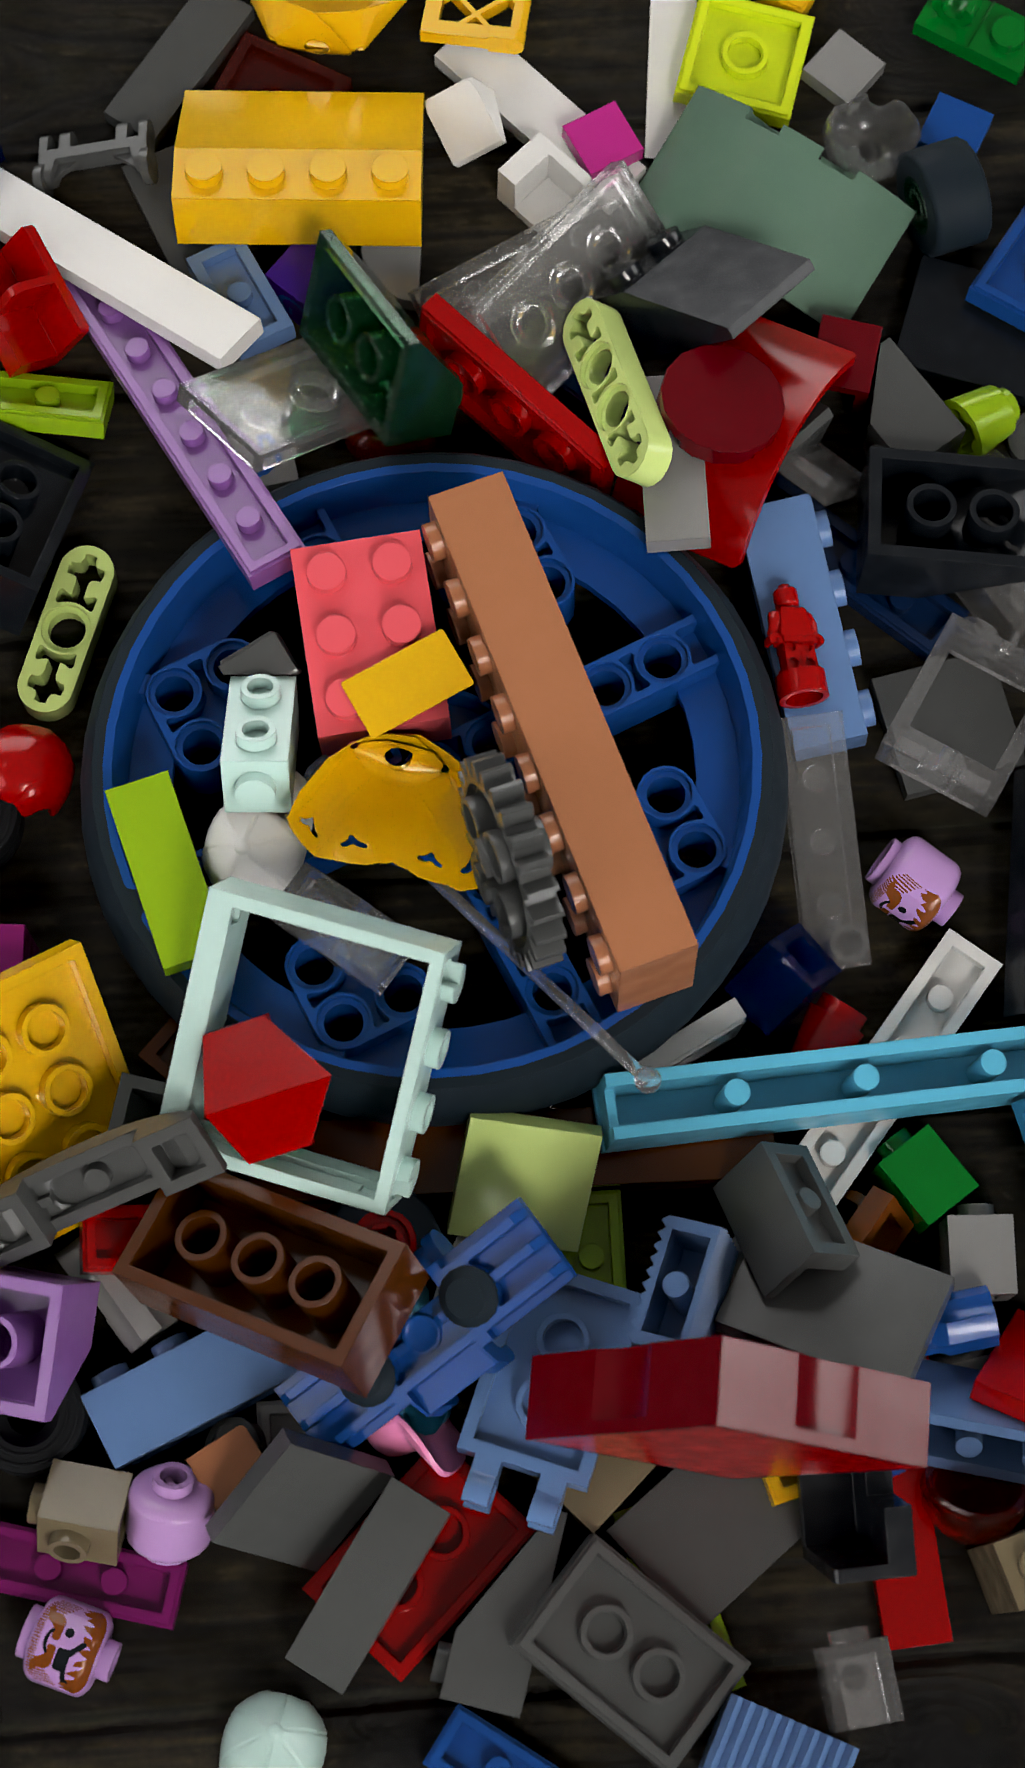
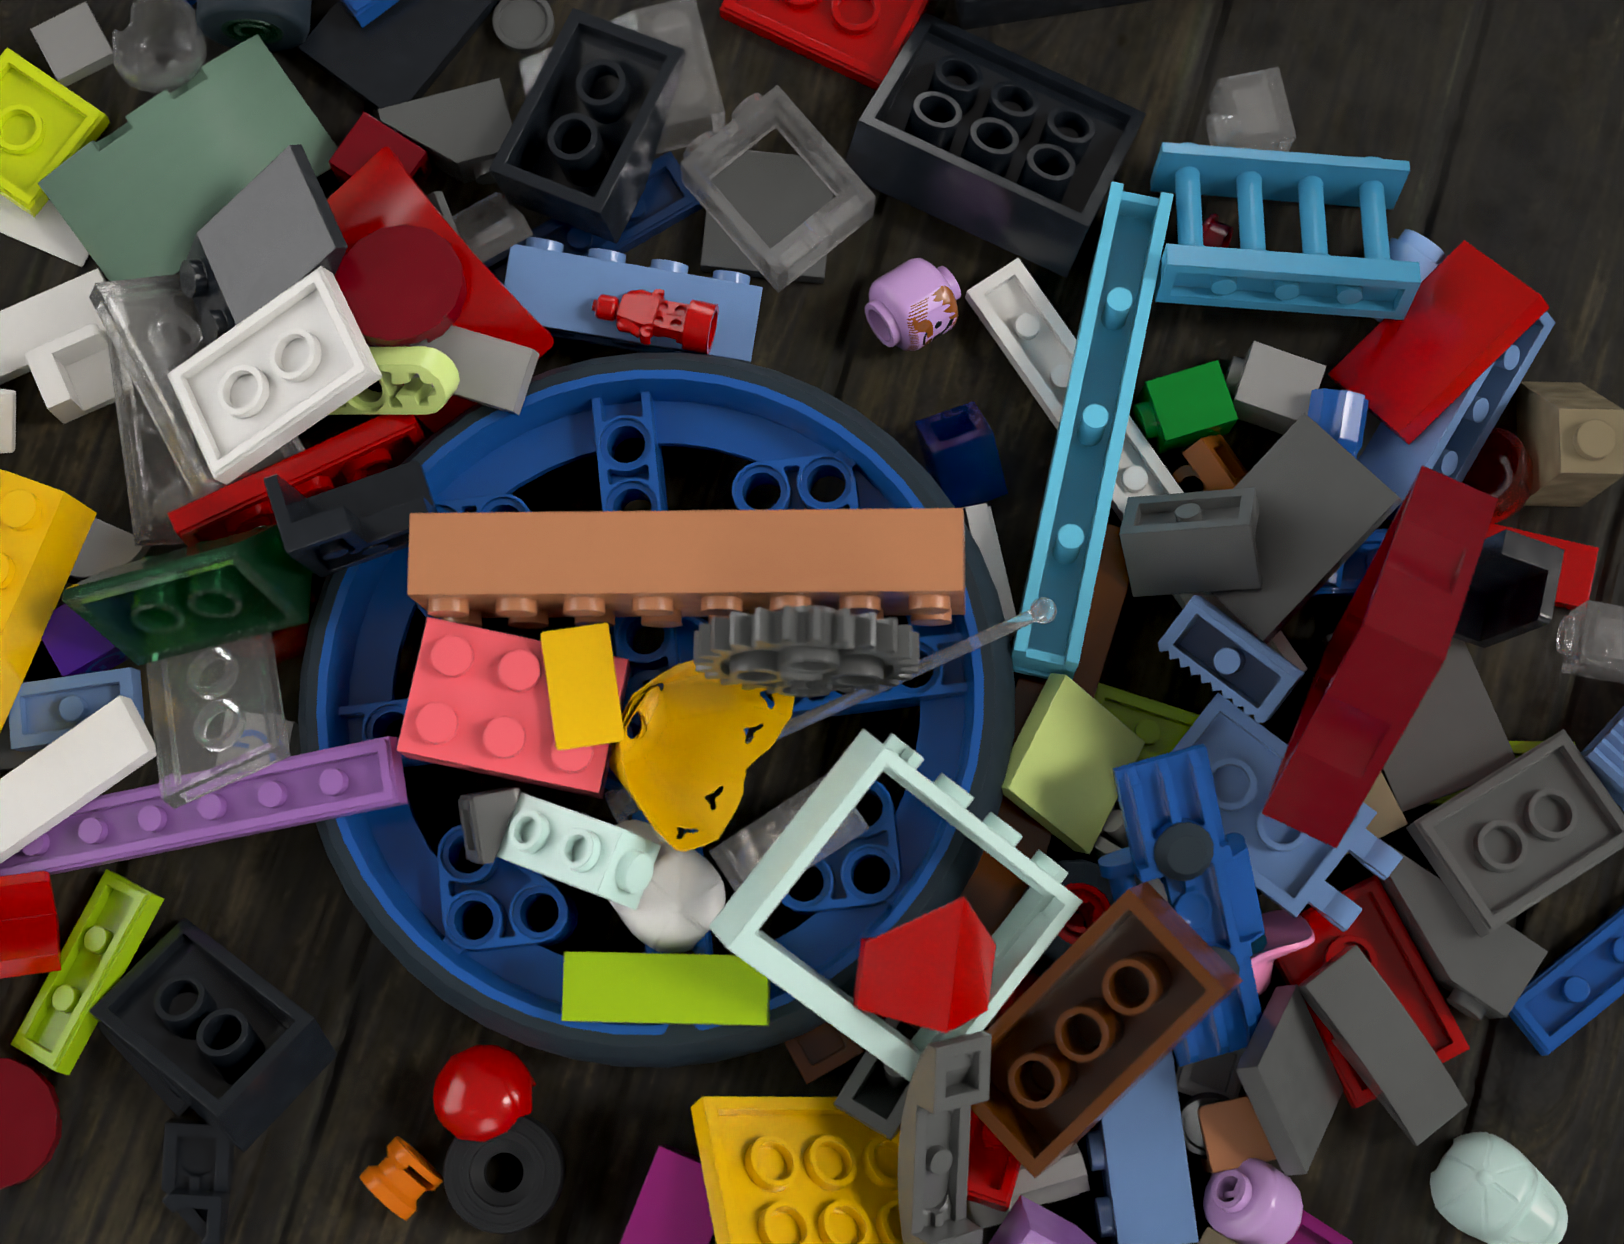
camera: 70 degrees left, 5 degrees up
yellowish green beam [17,545,118,722] -> none
dark pink tile [562,101,644,183] -> none
clear piece [781,711,872,973] -> none
red cone [790,992,867,1053] -> none
lime hat [943,385,1020,456] -> none
none -> white tile [167,266,383,485]
none -> black panel [264,461,437,578]

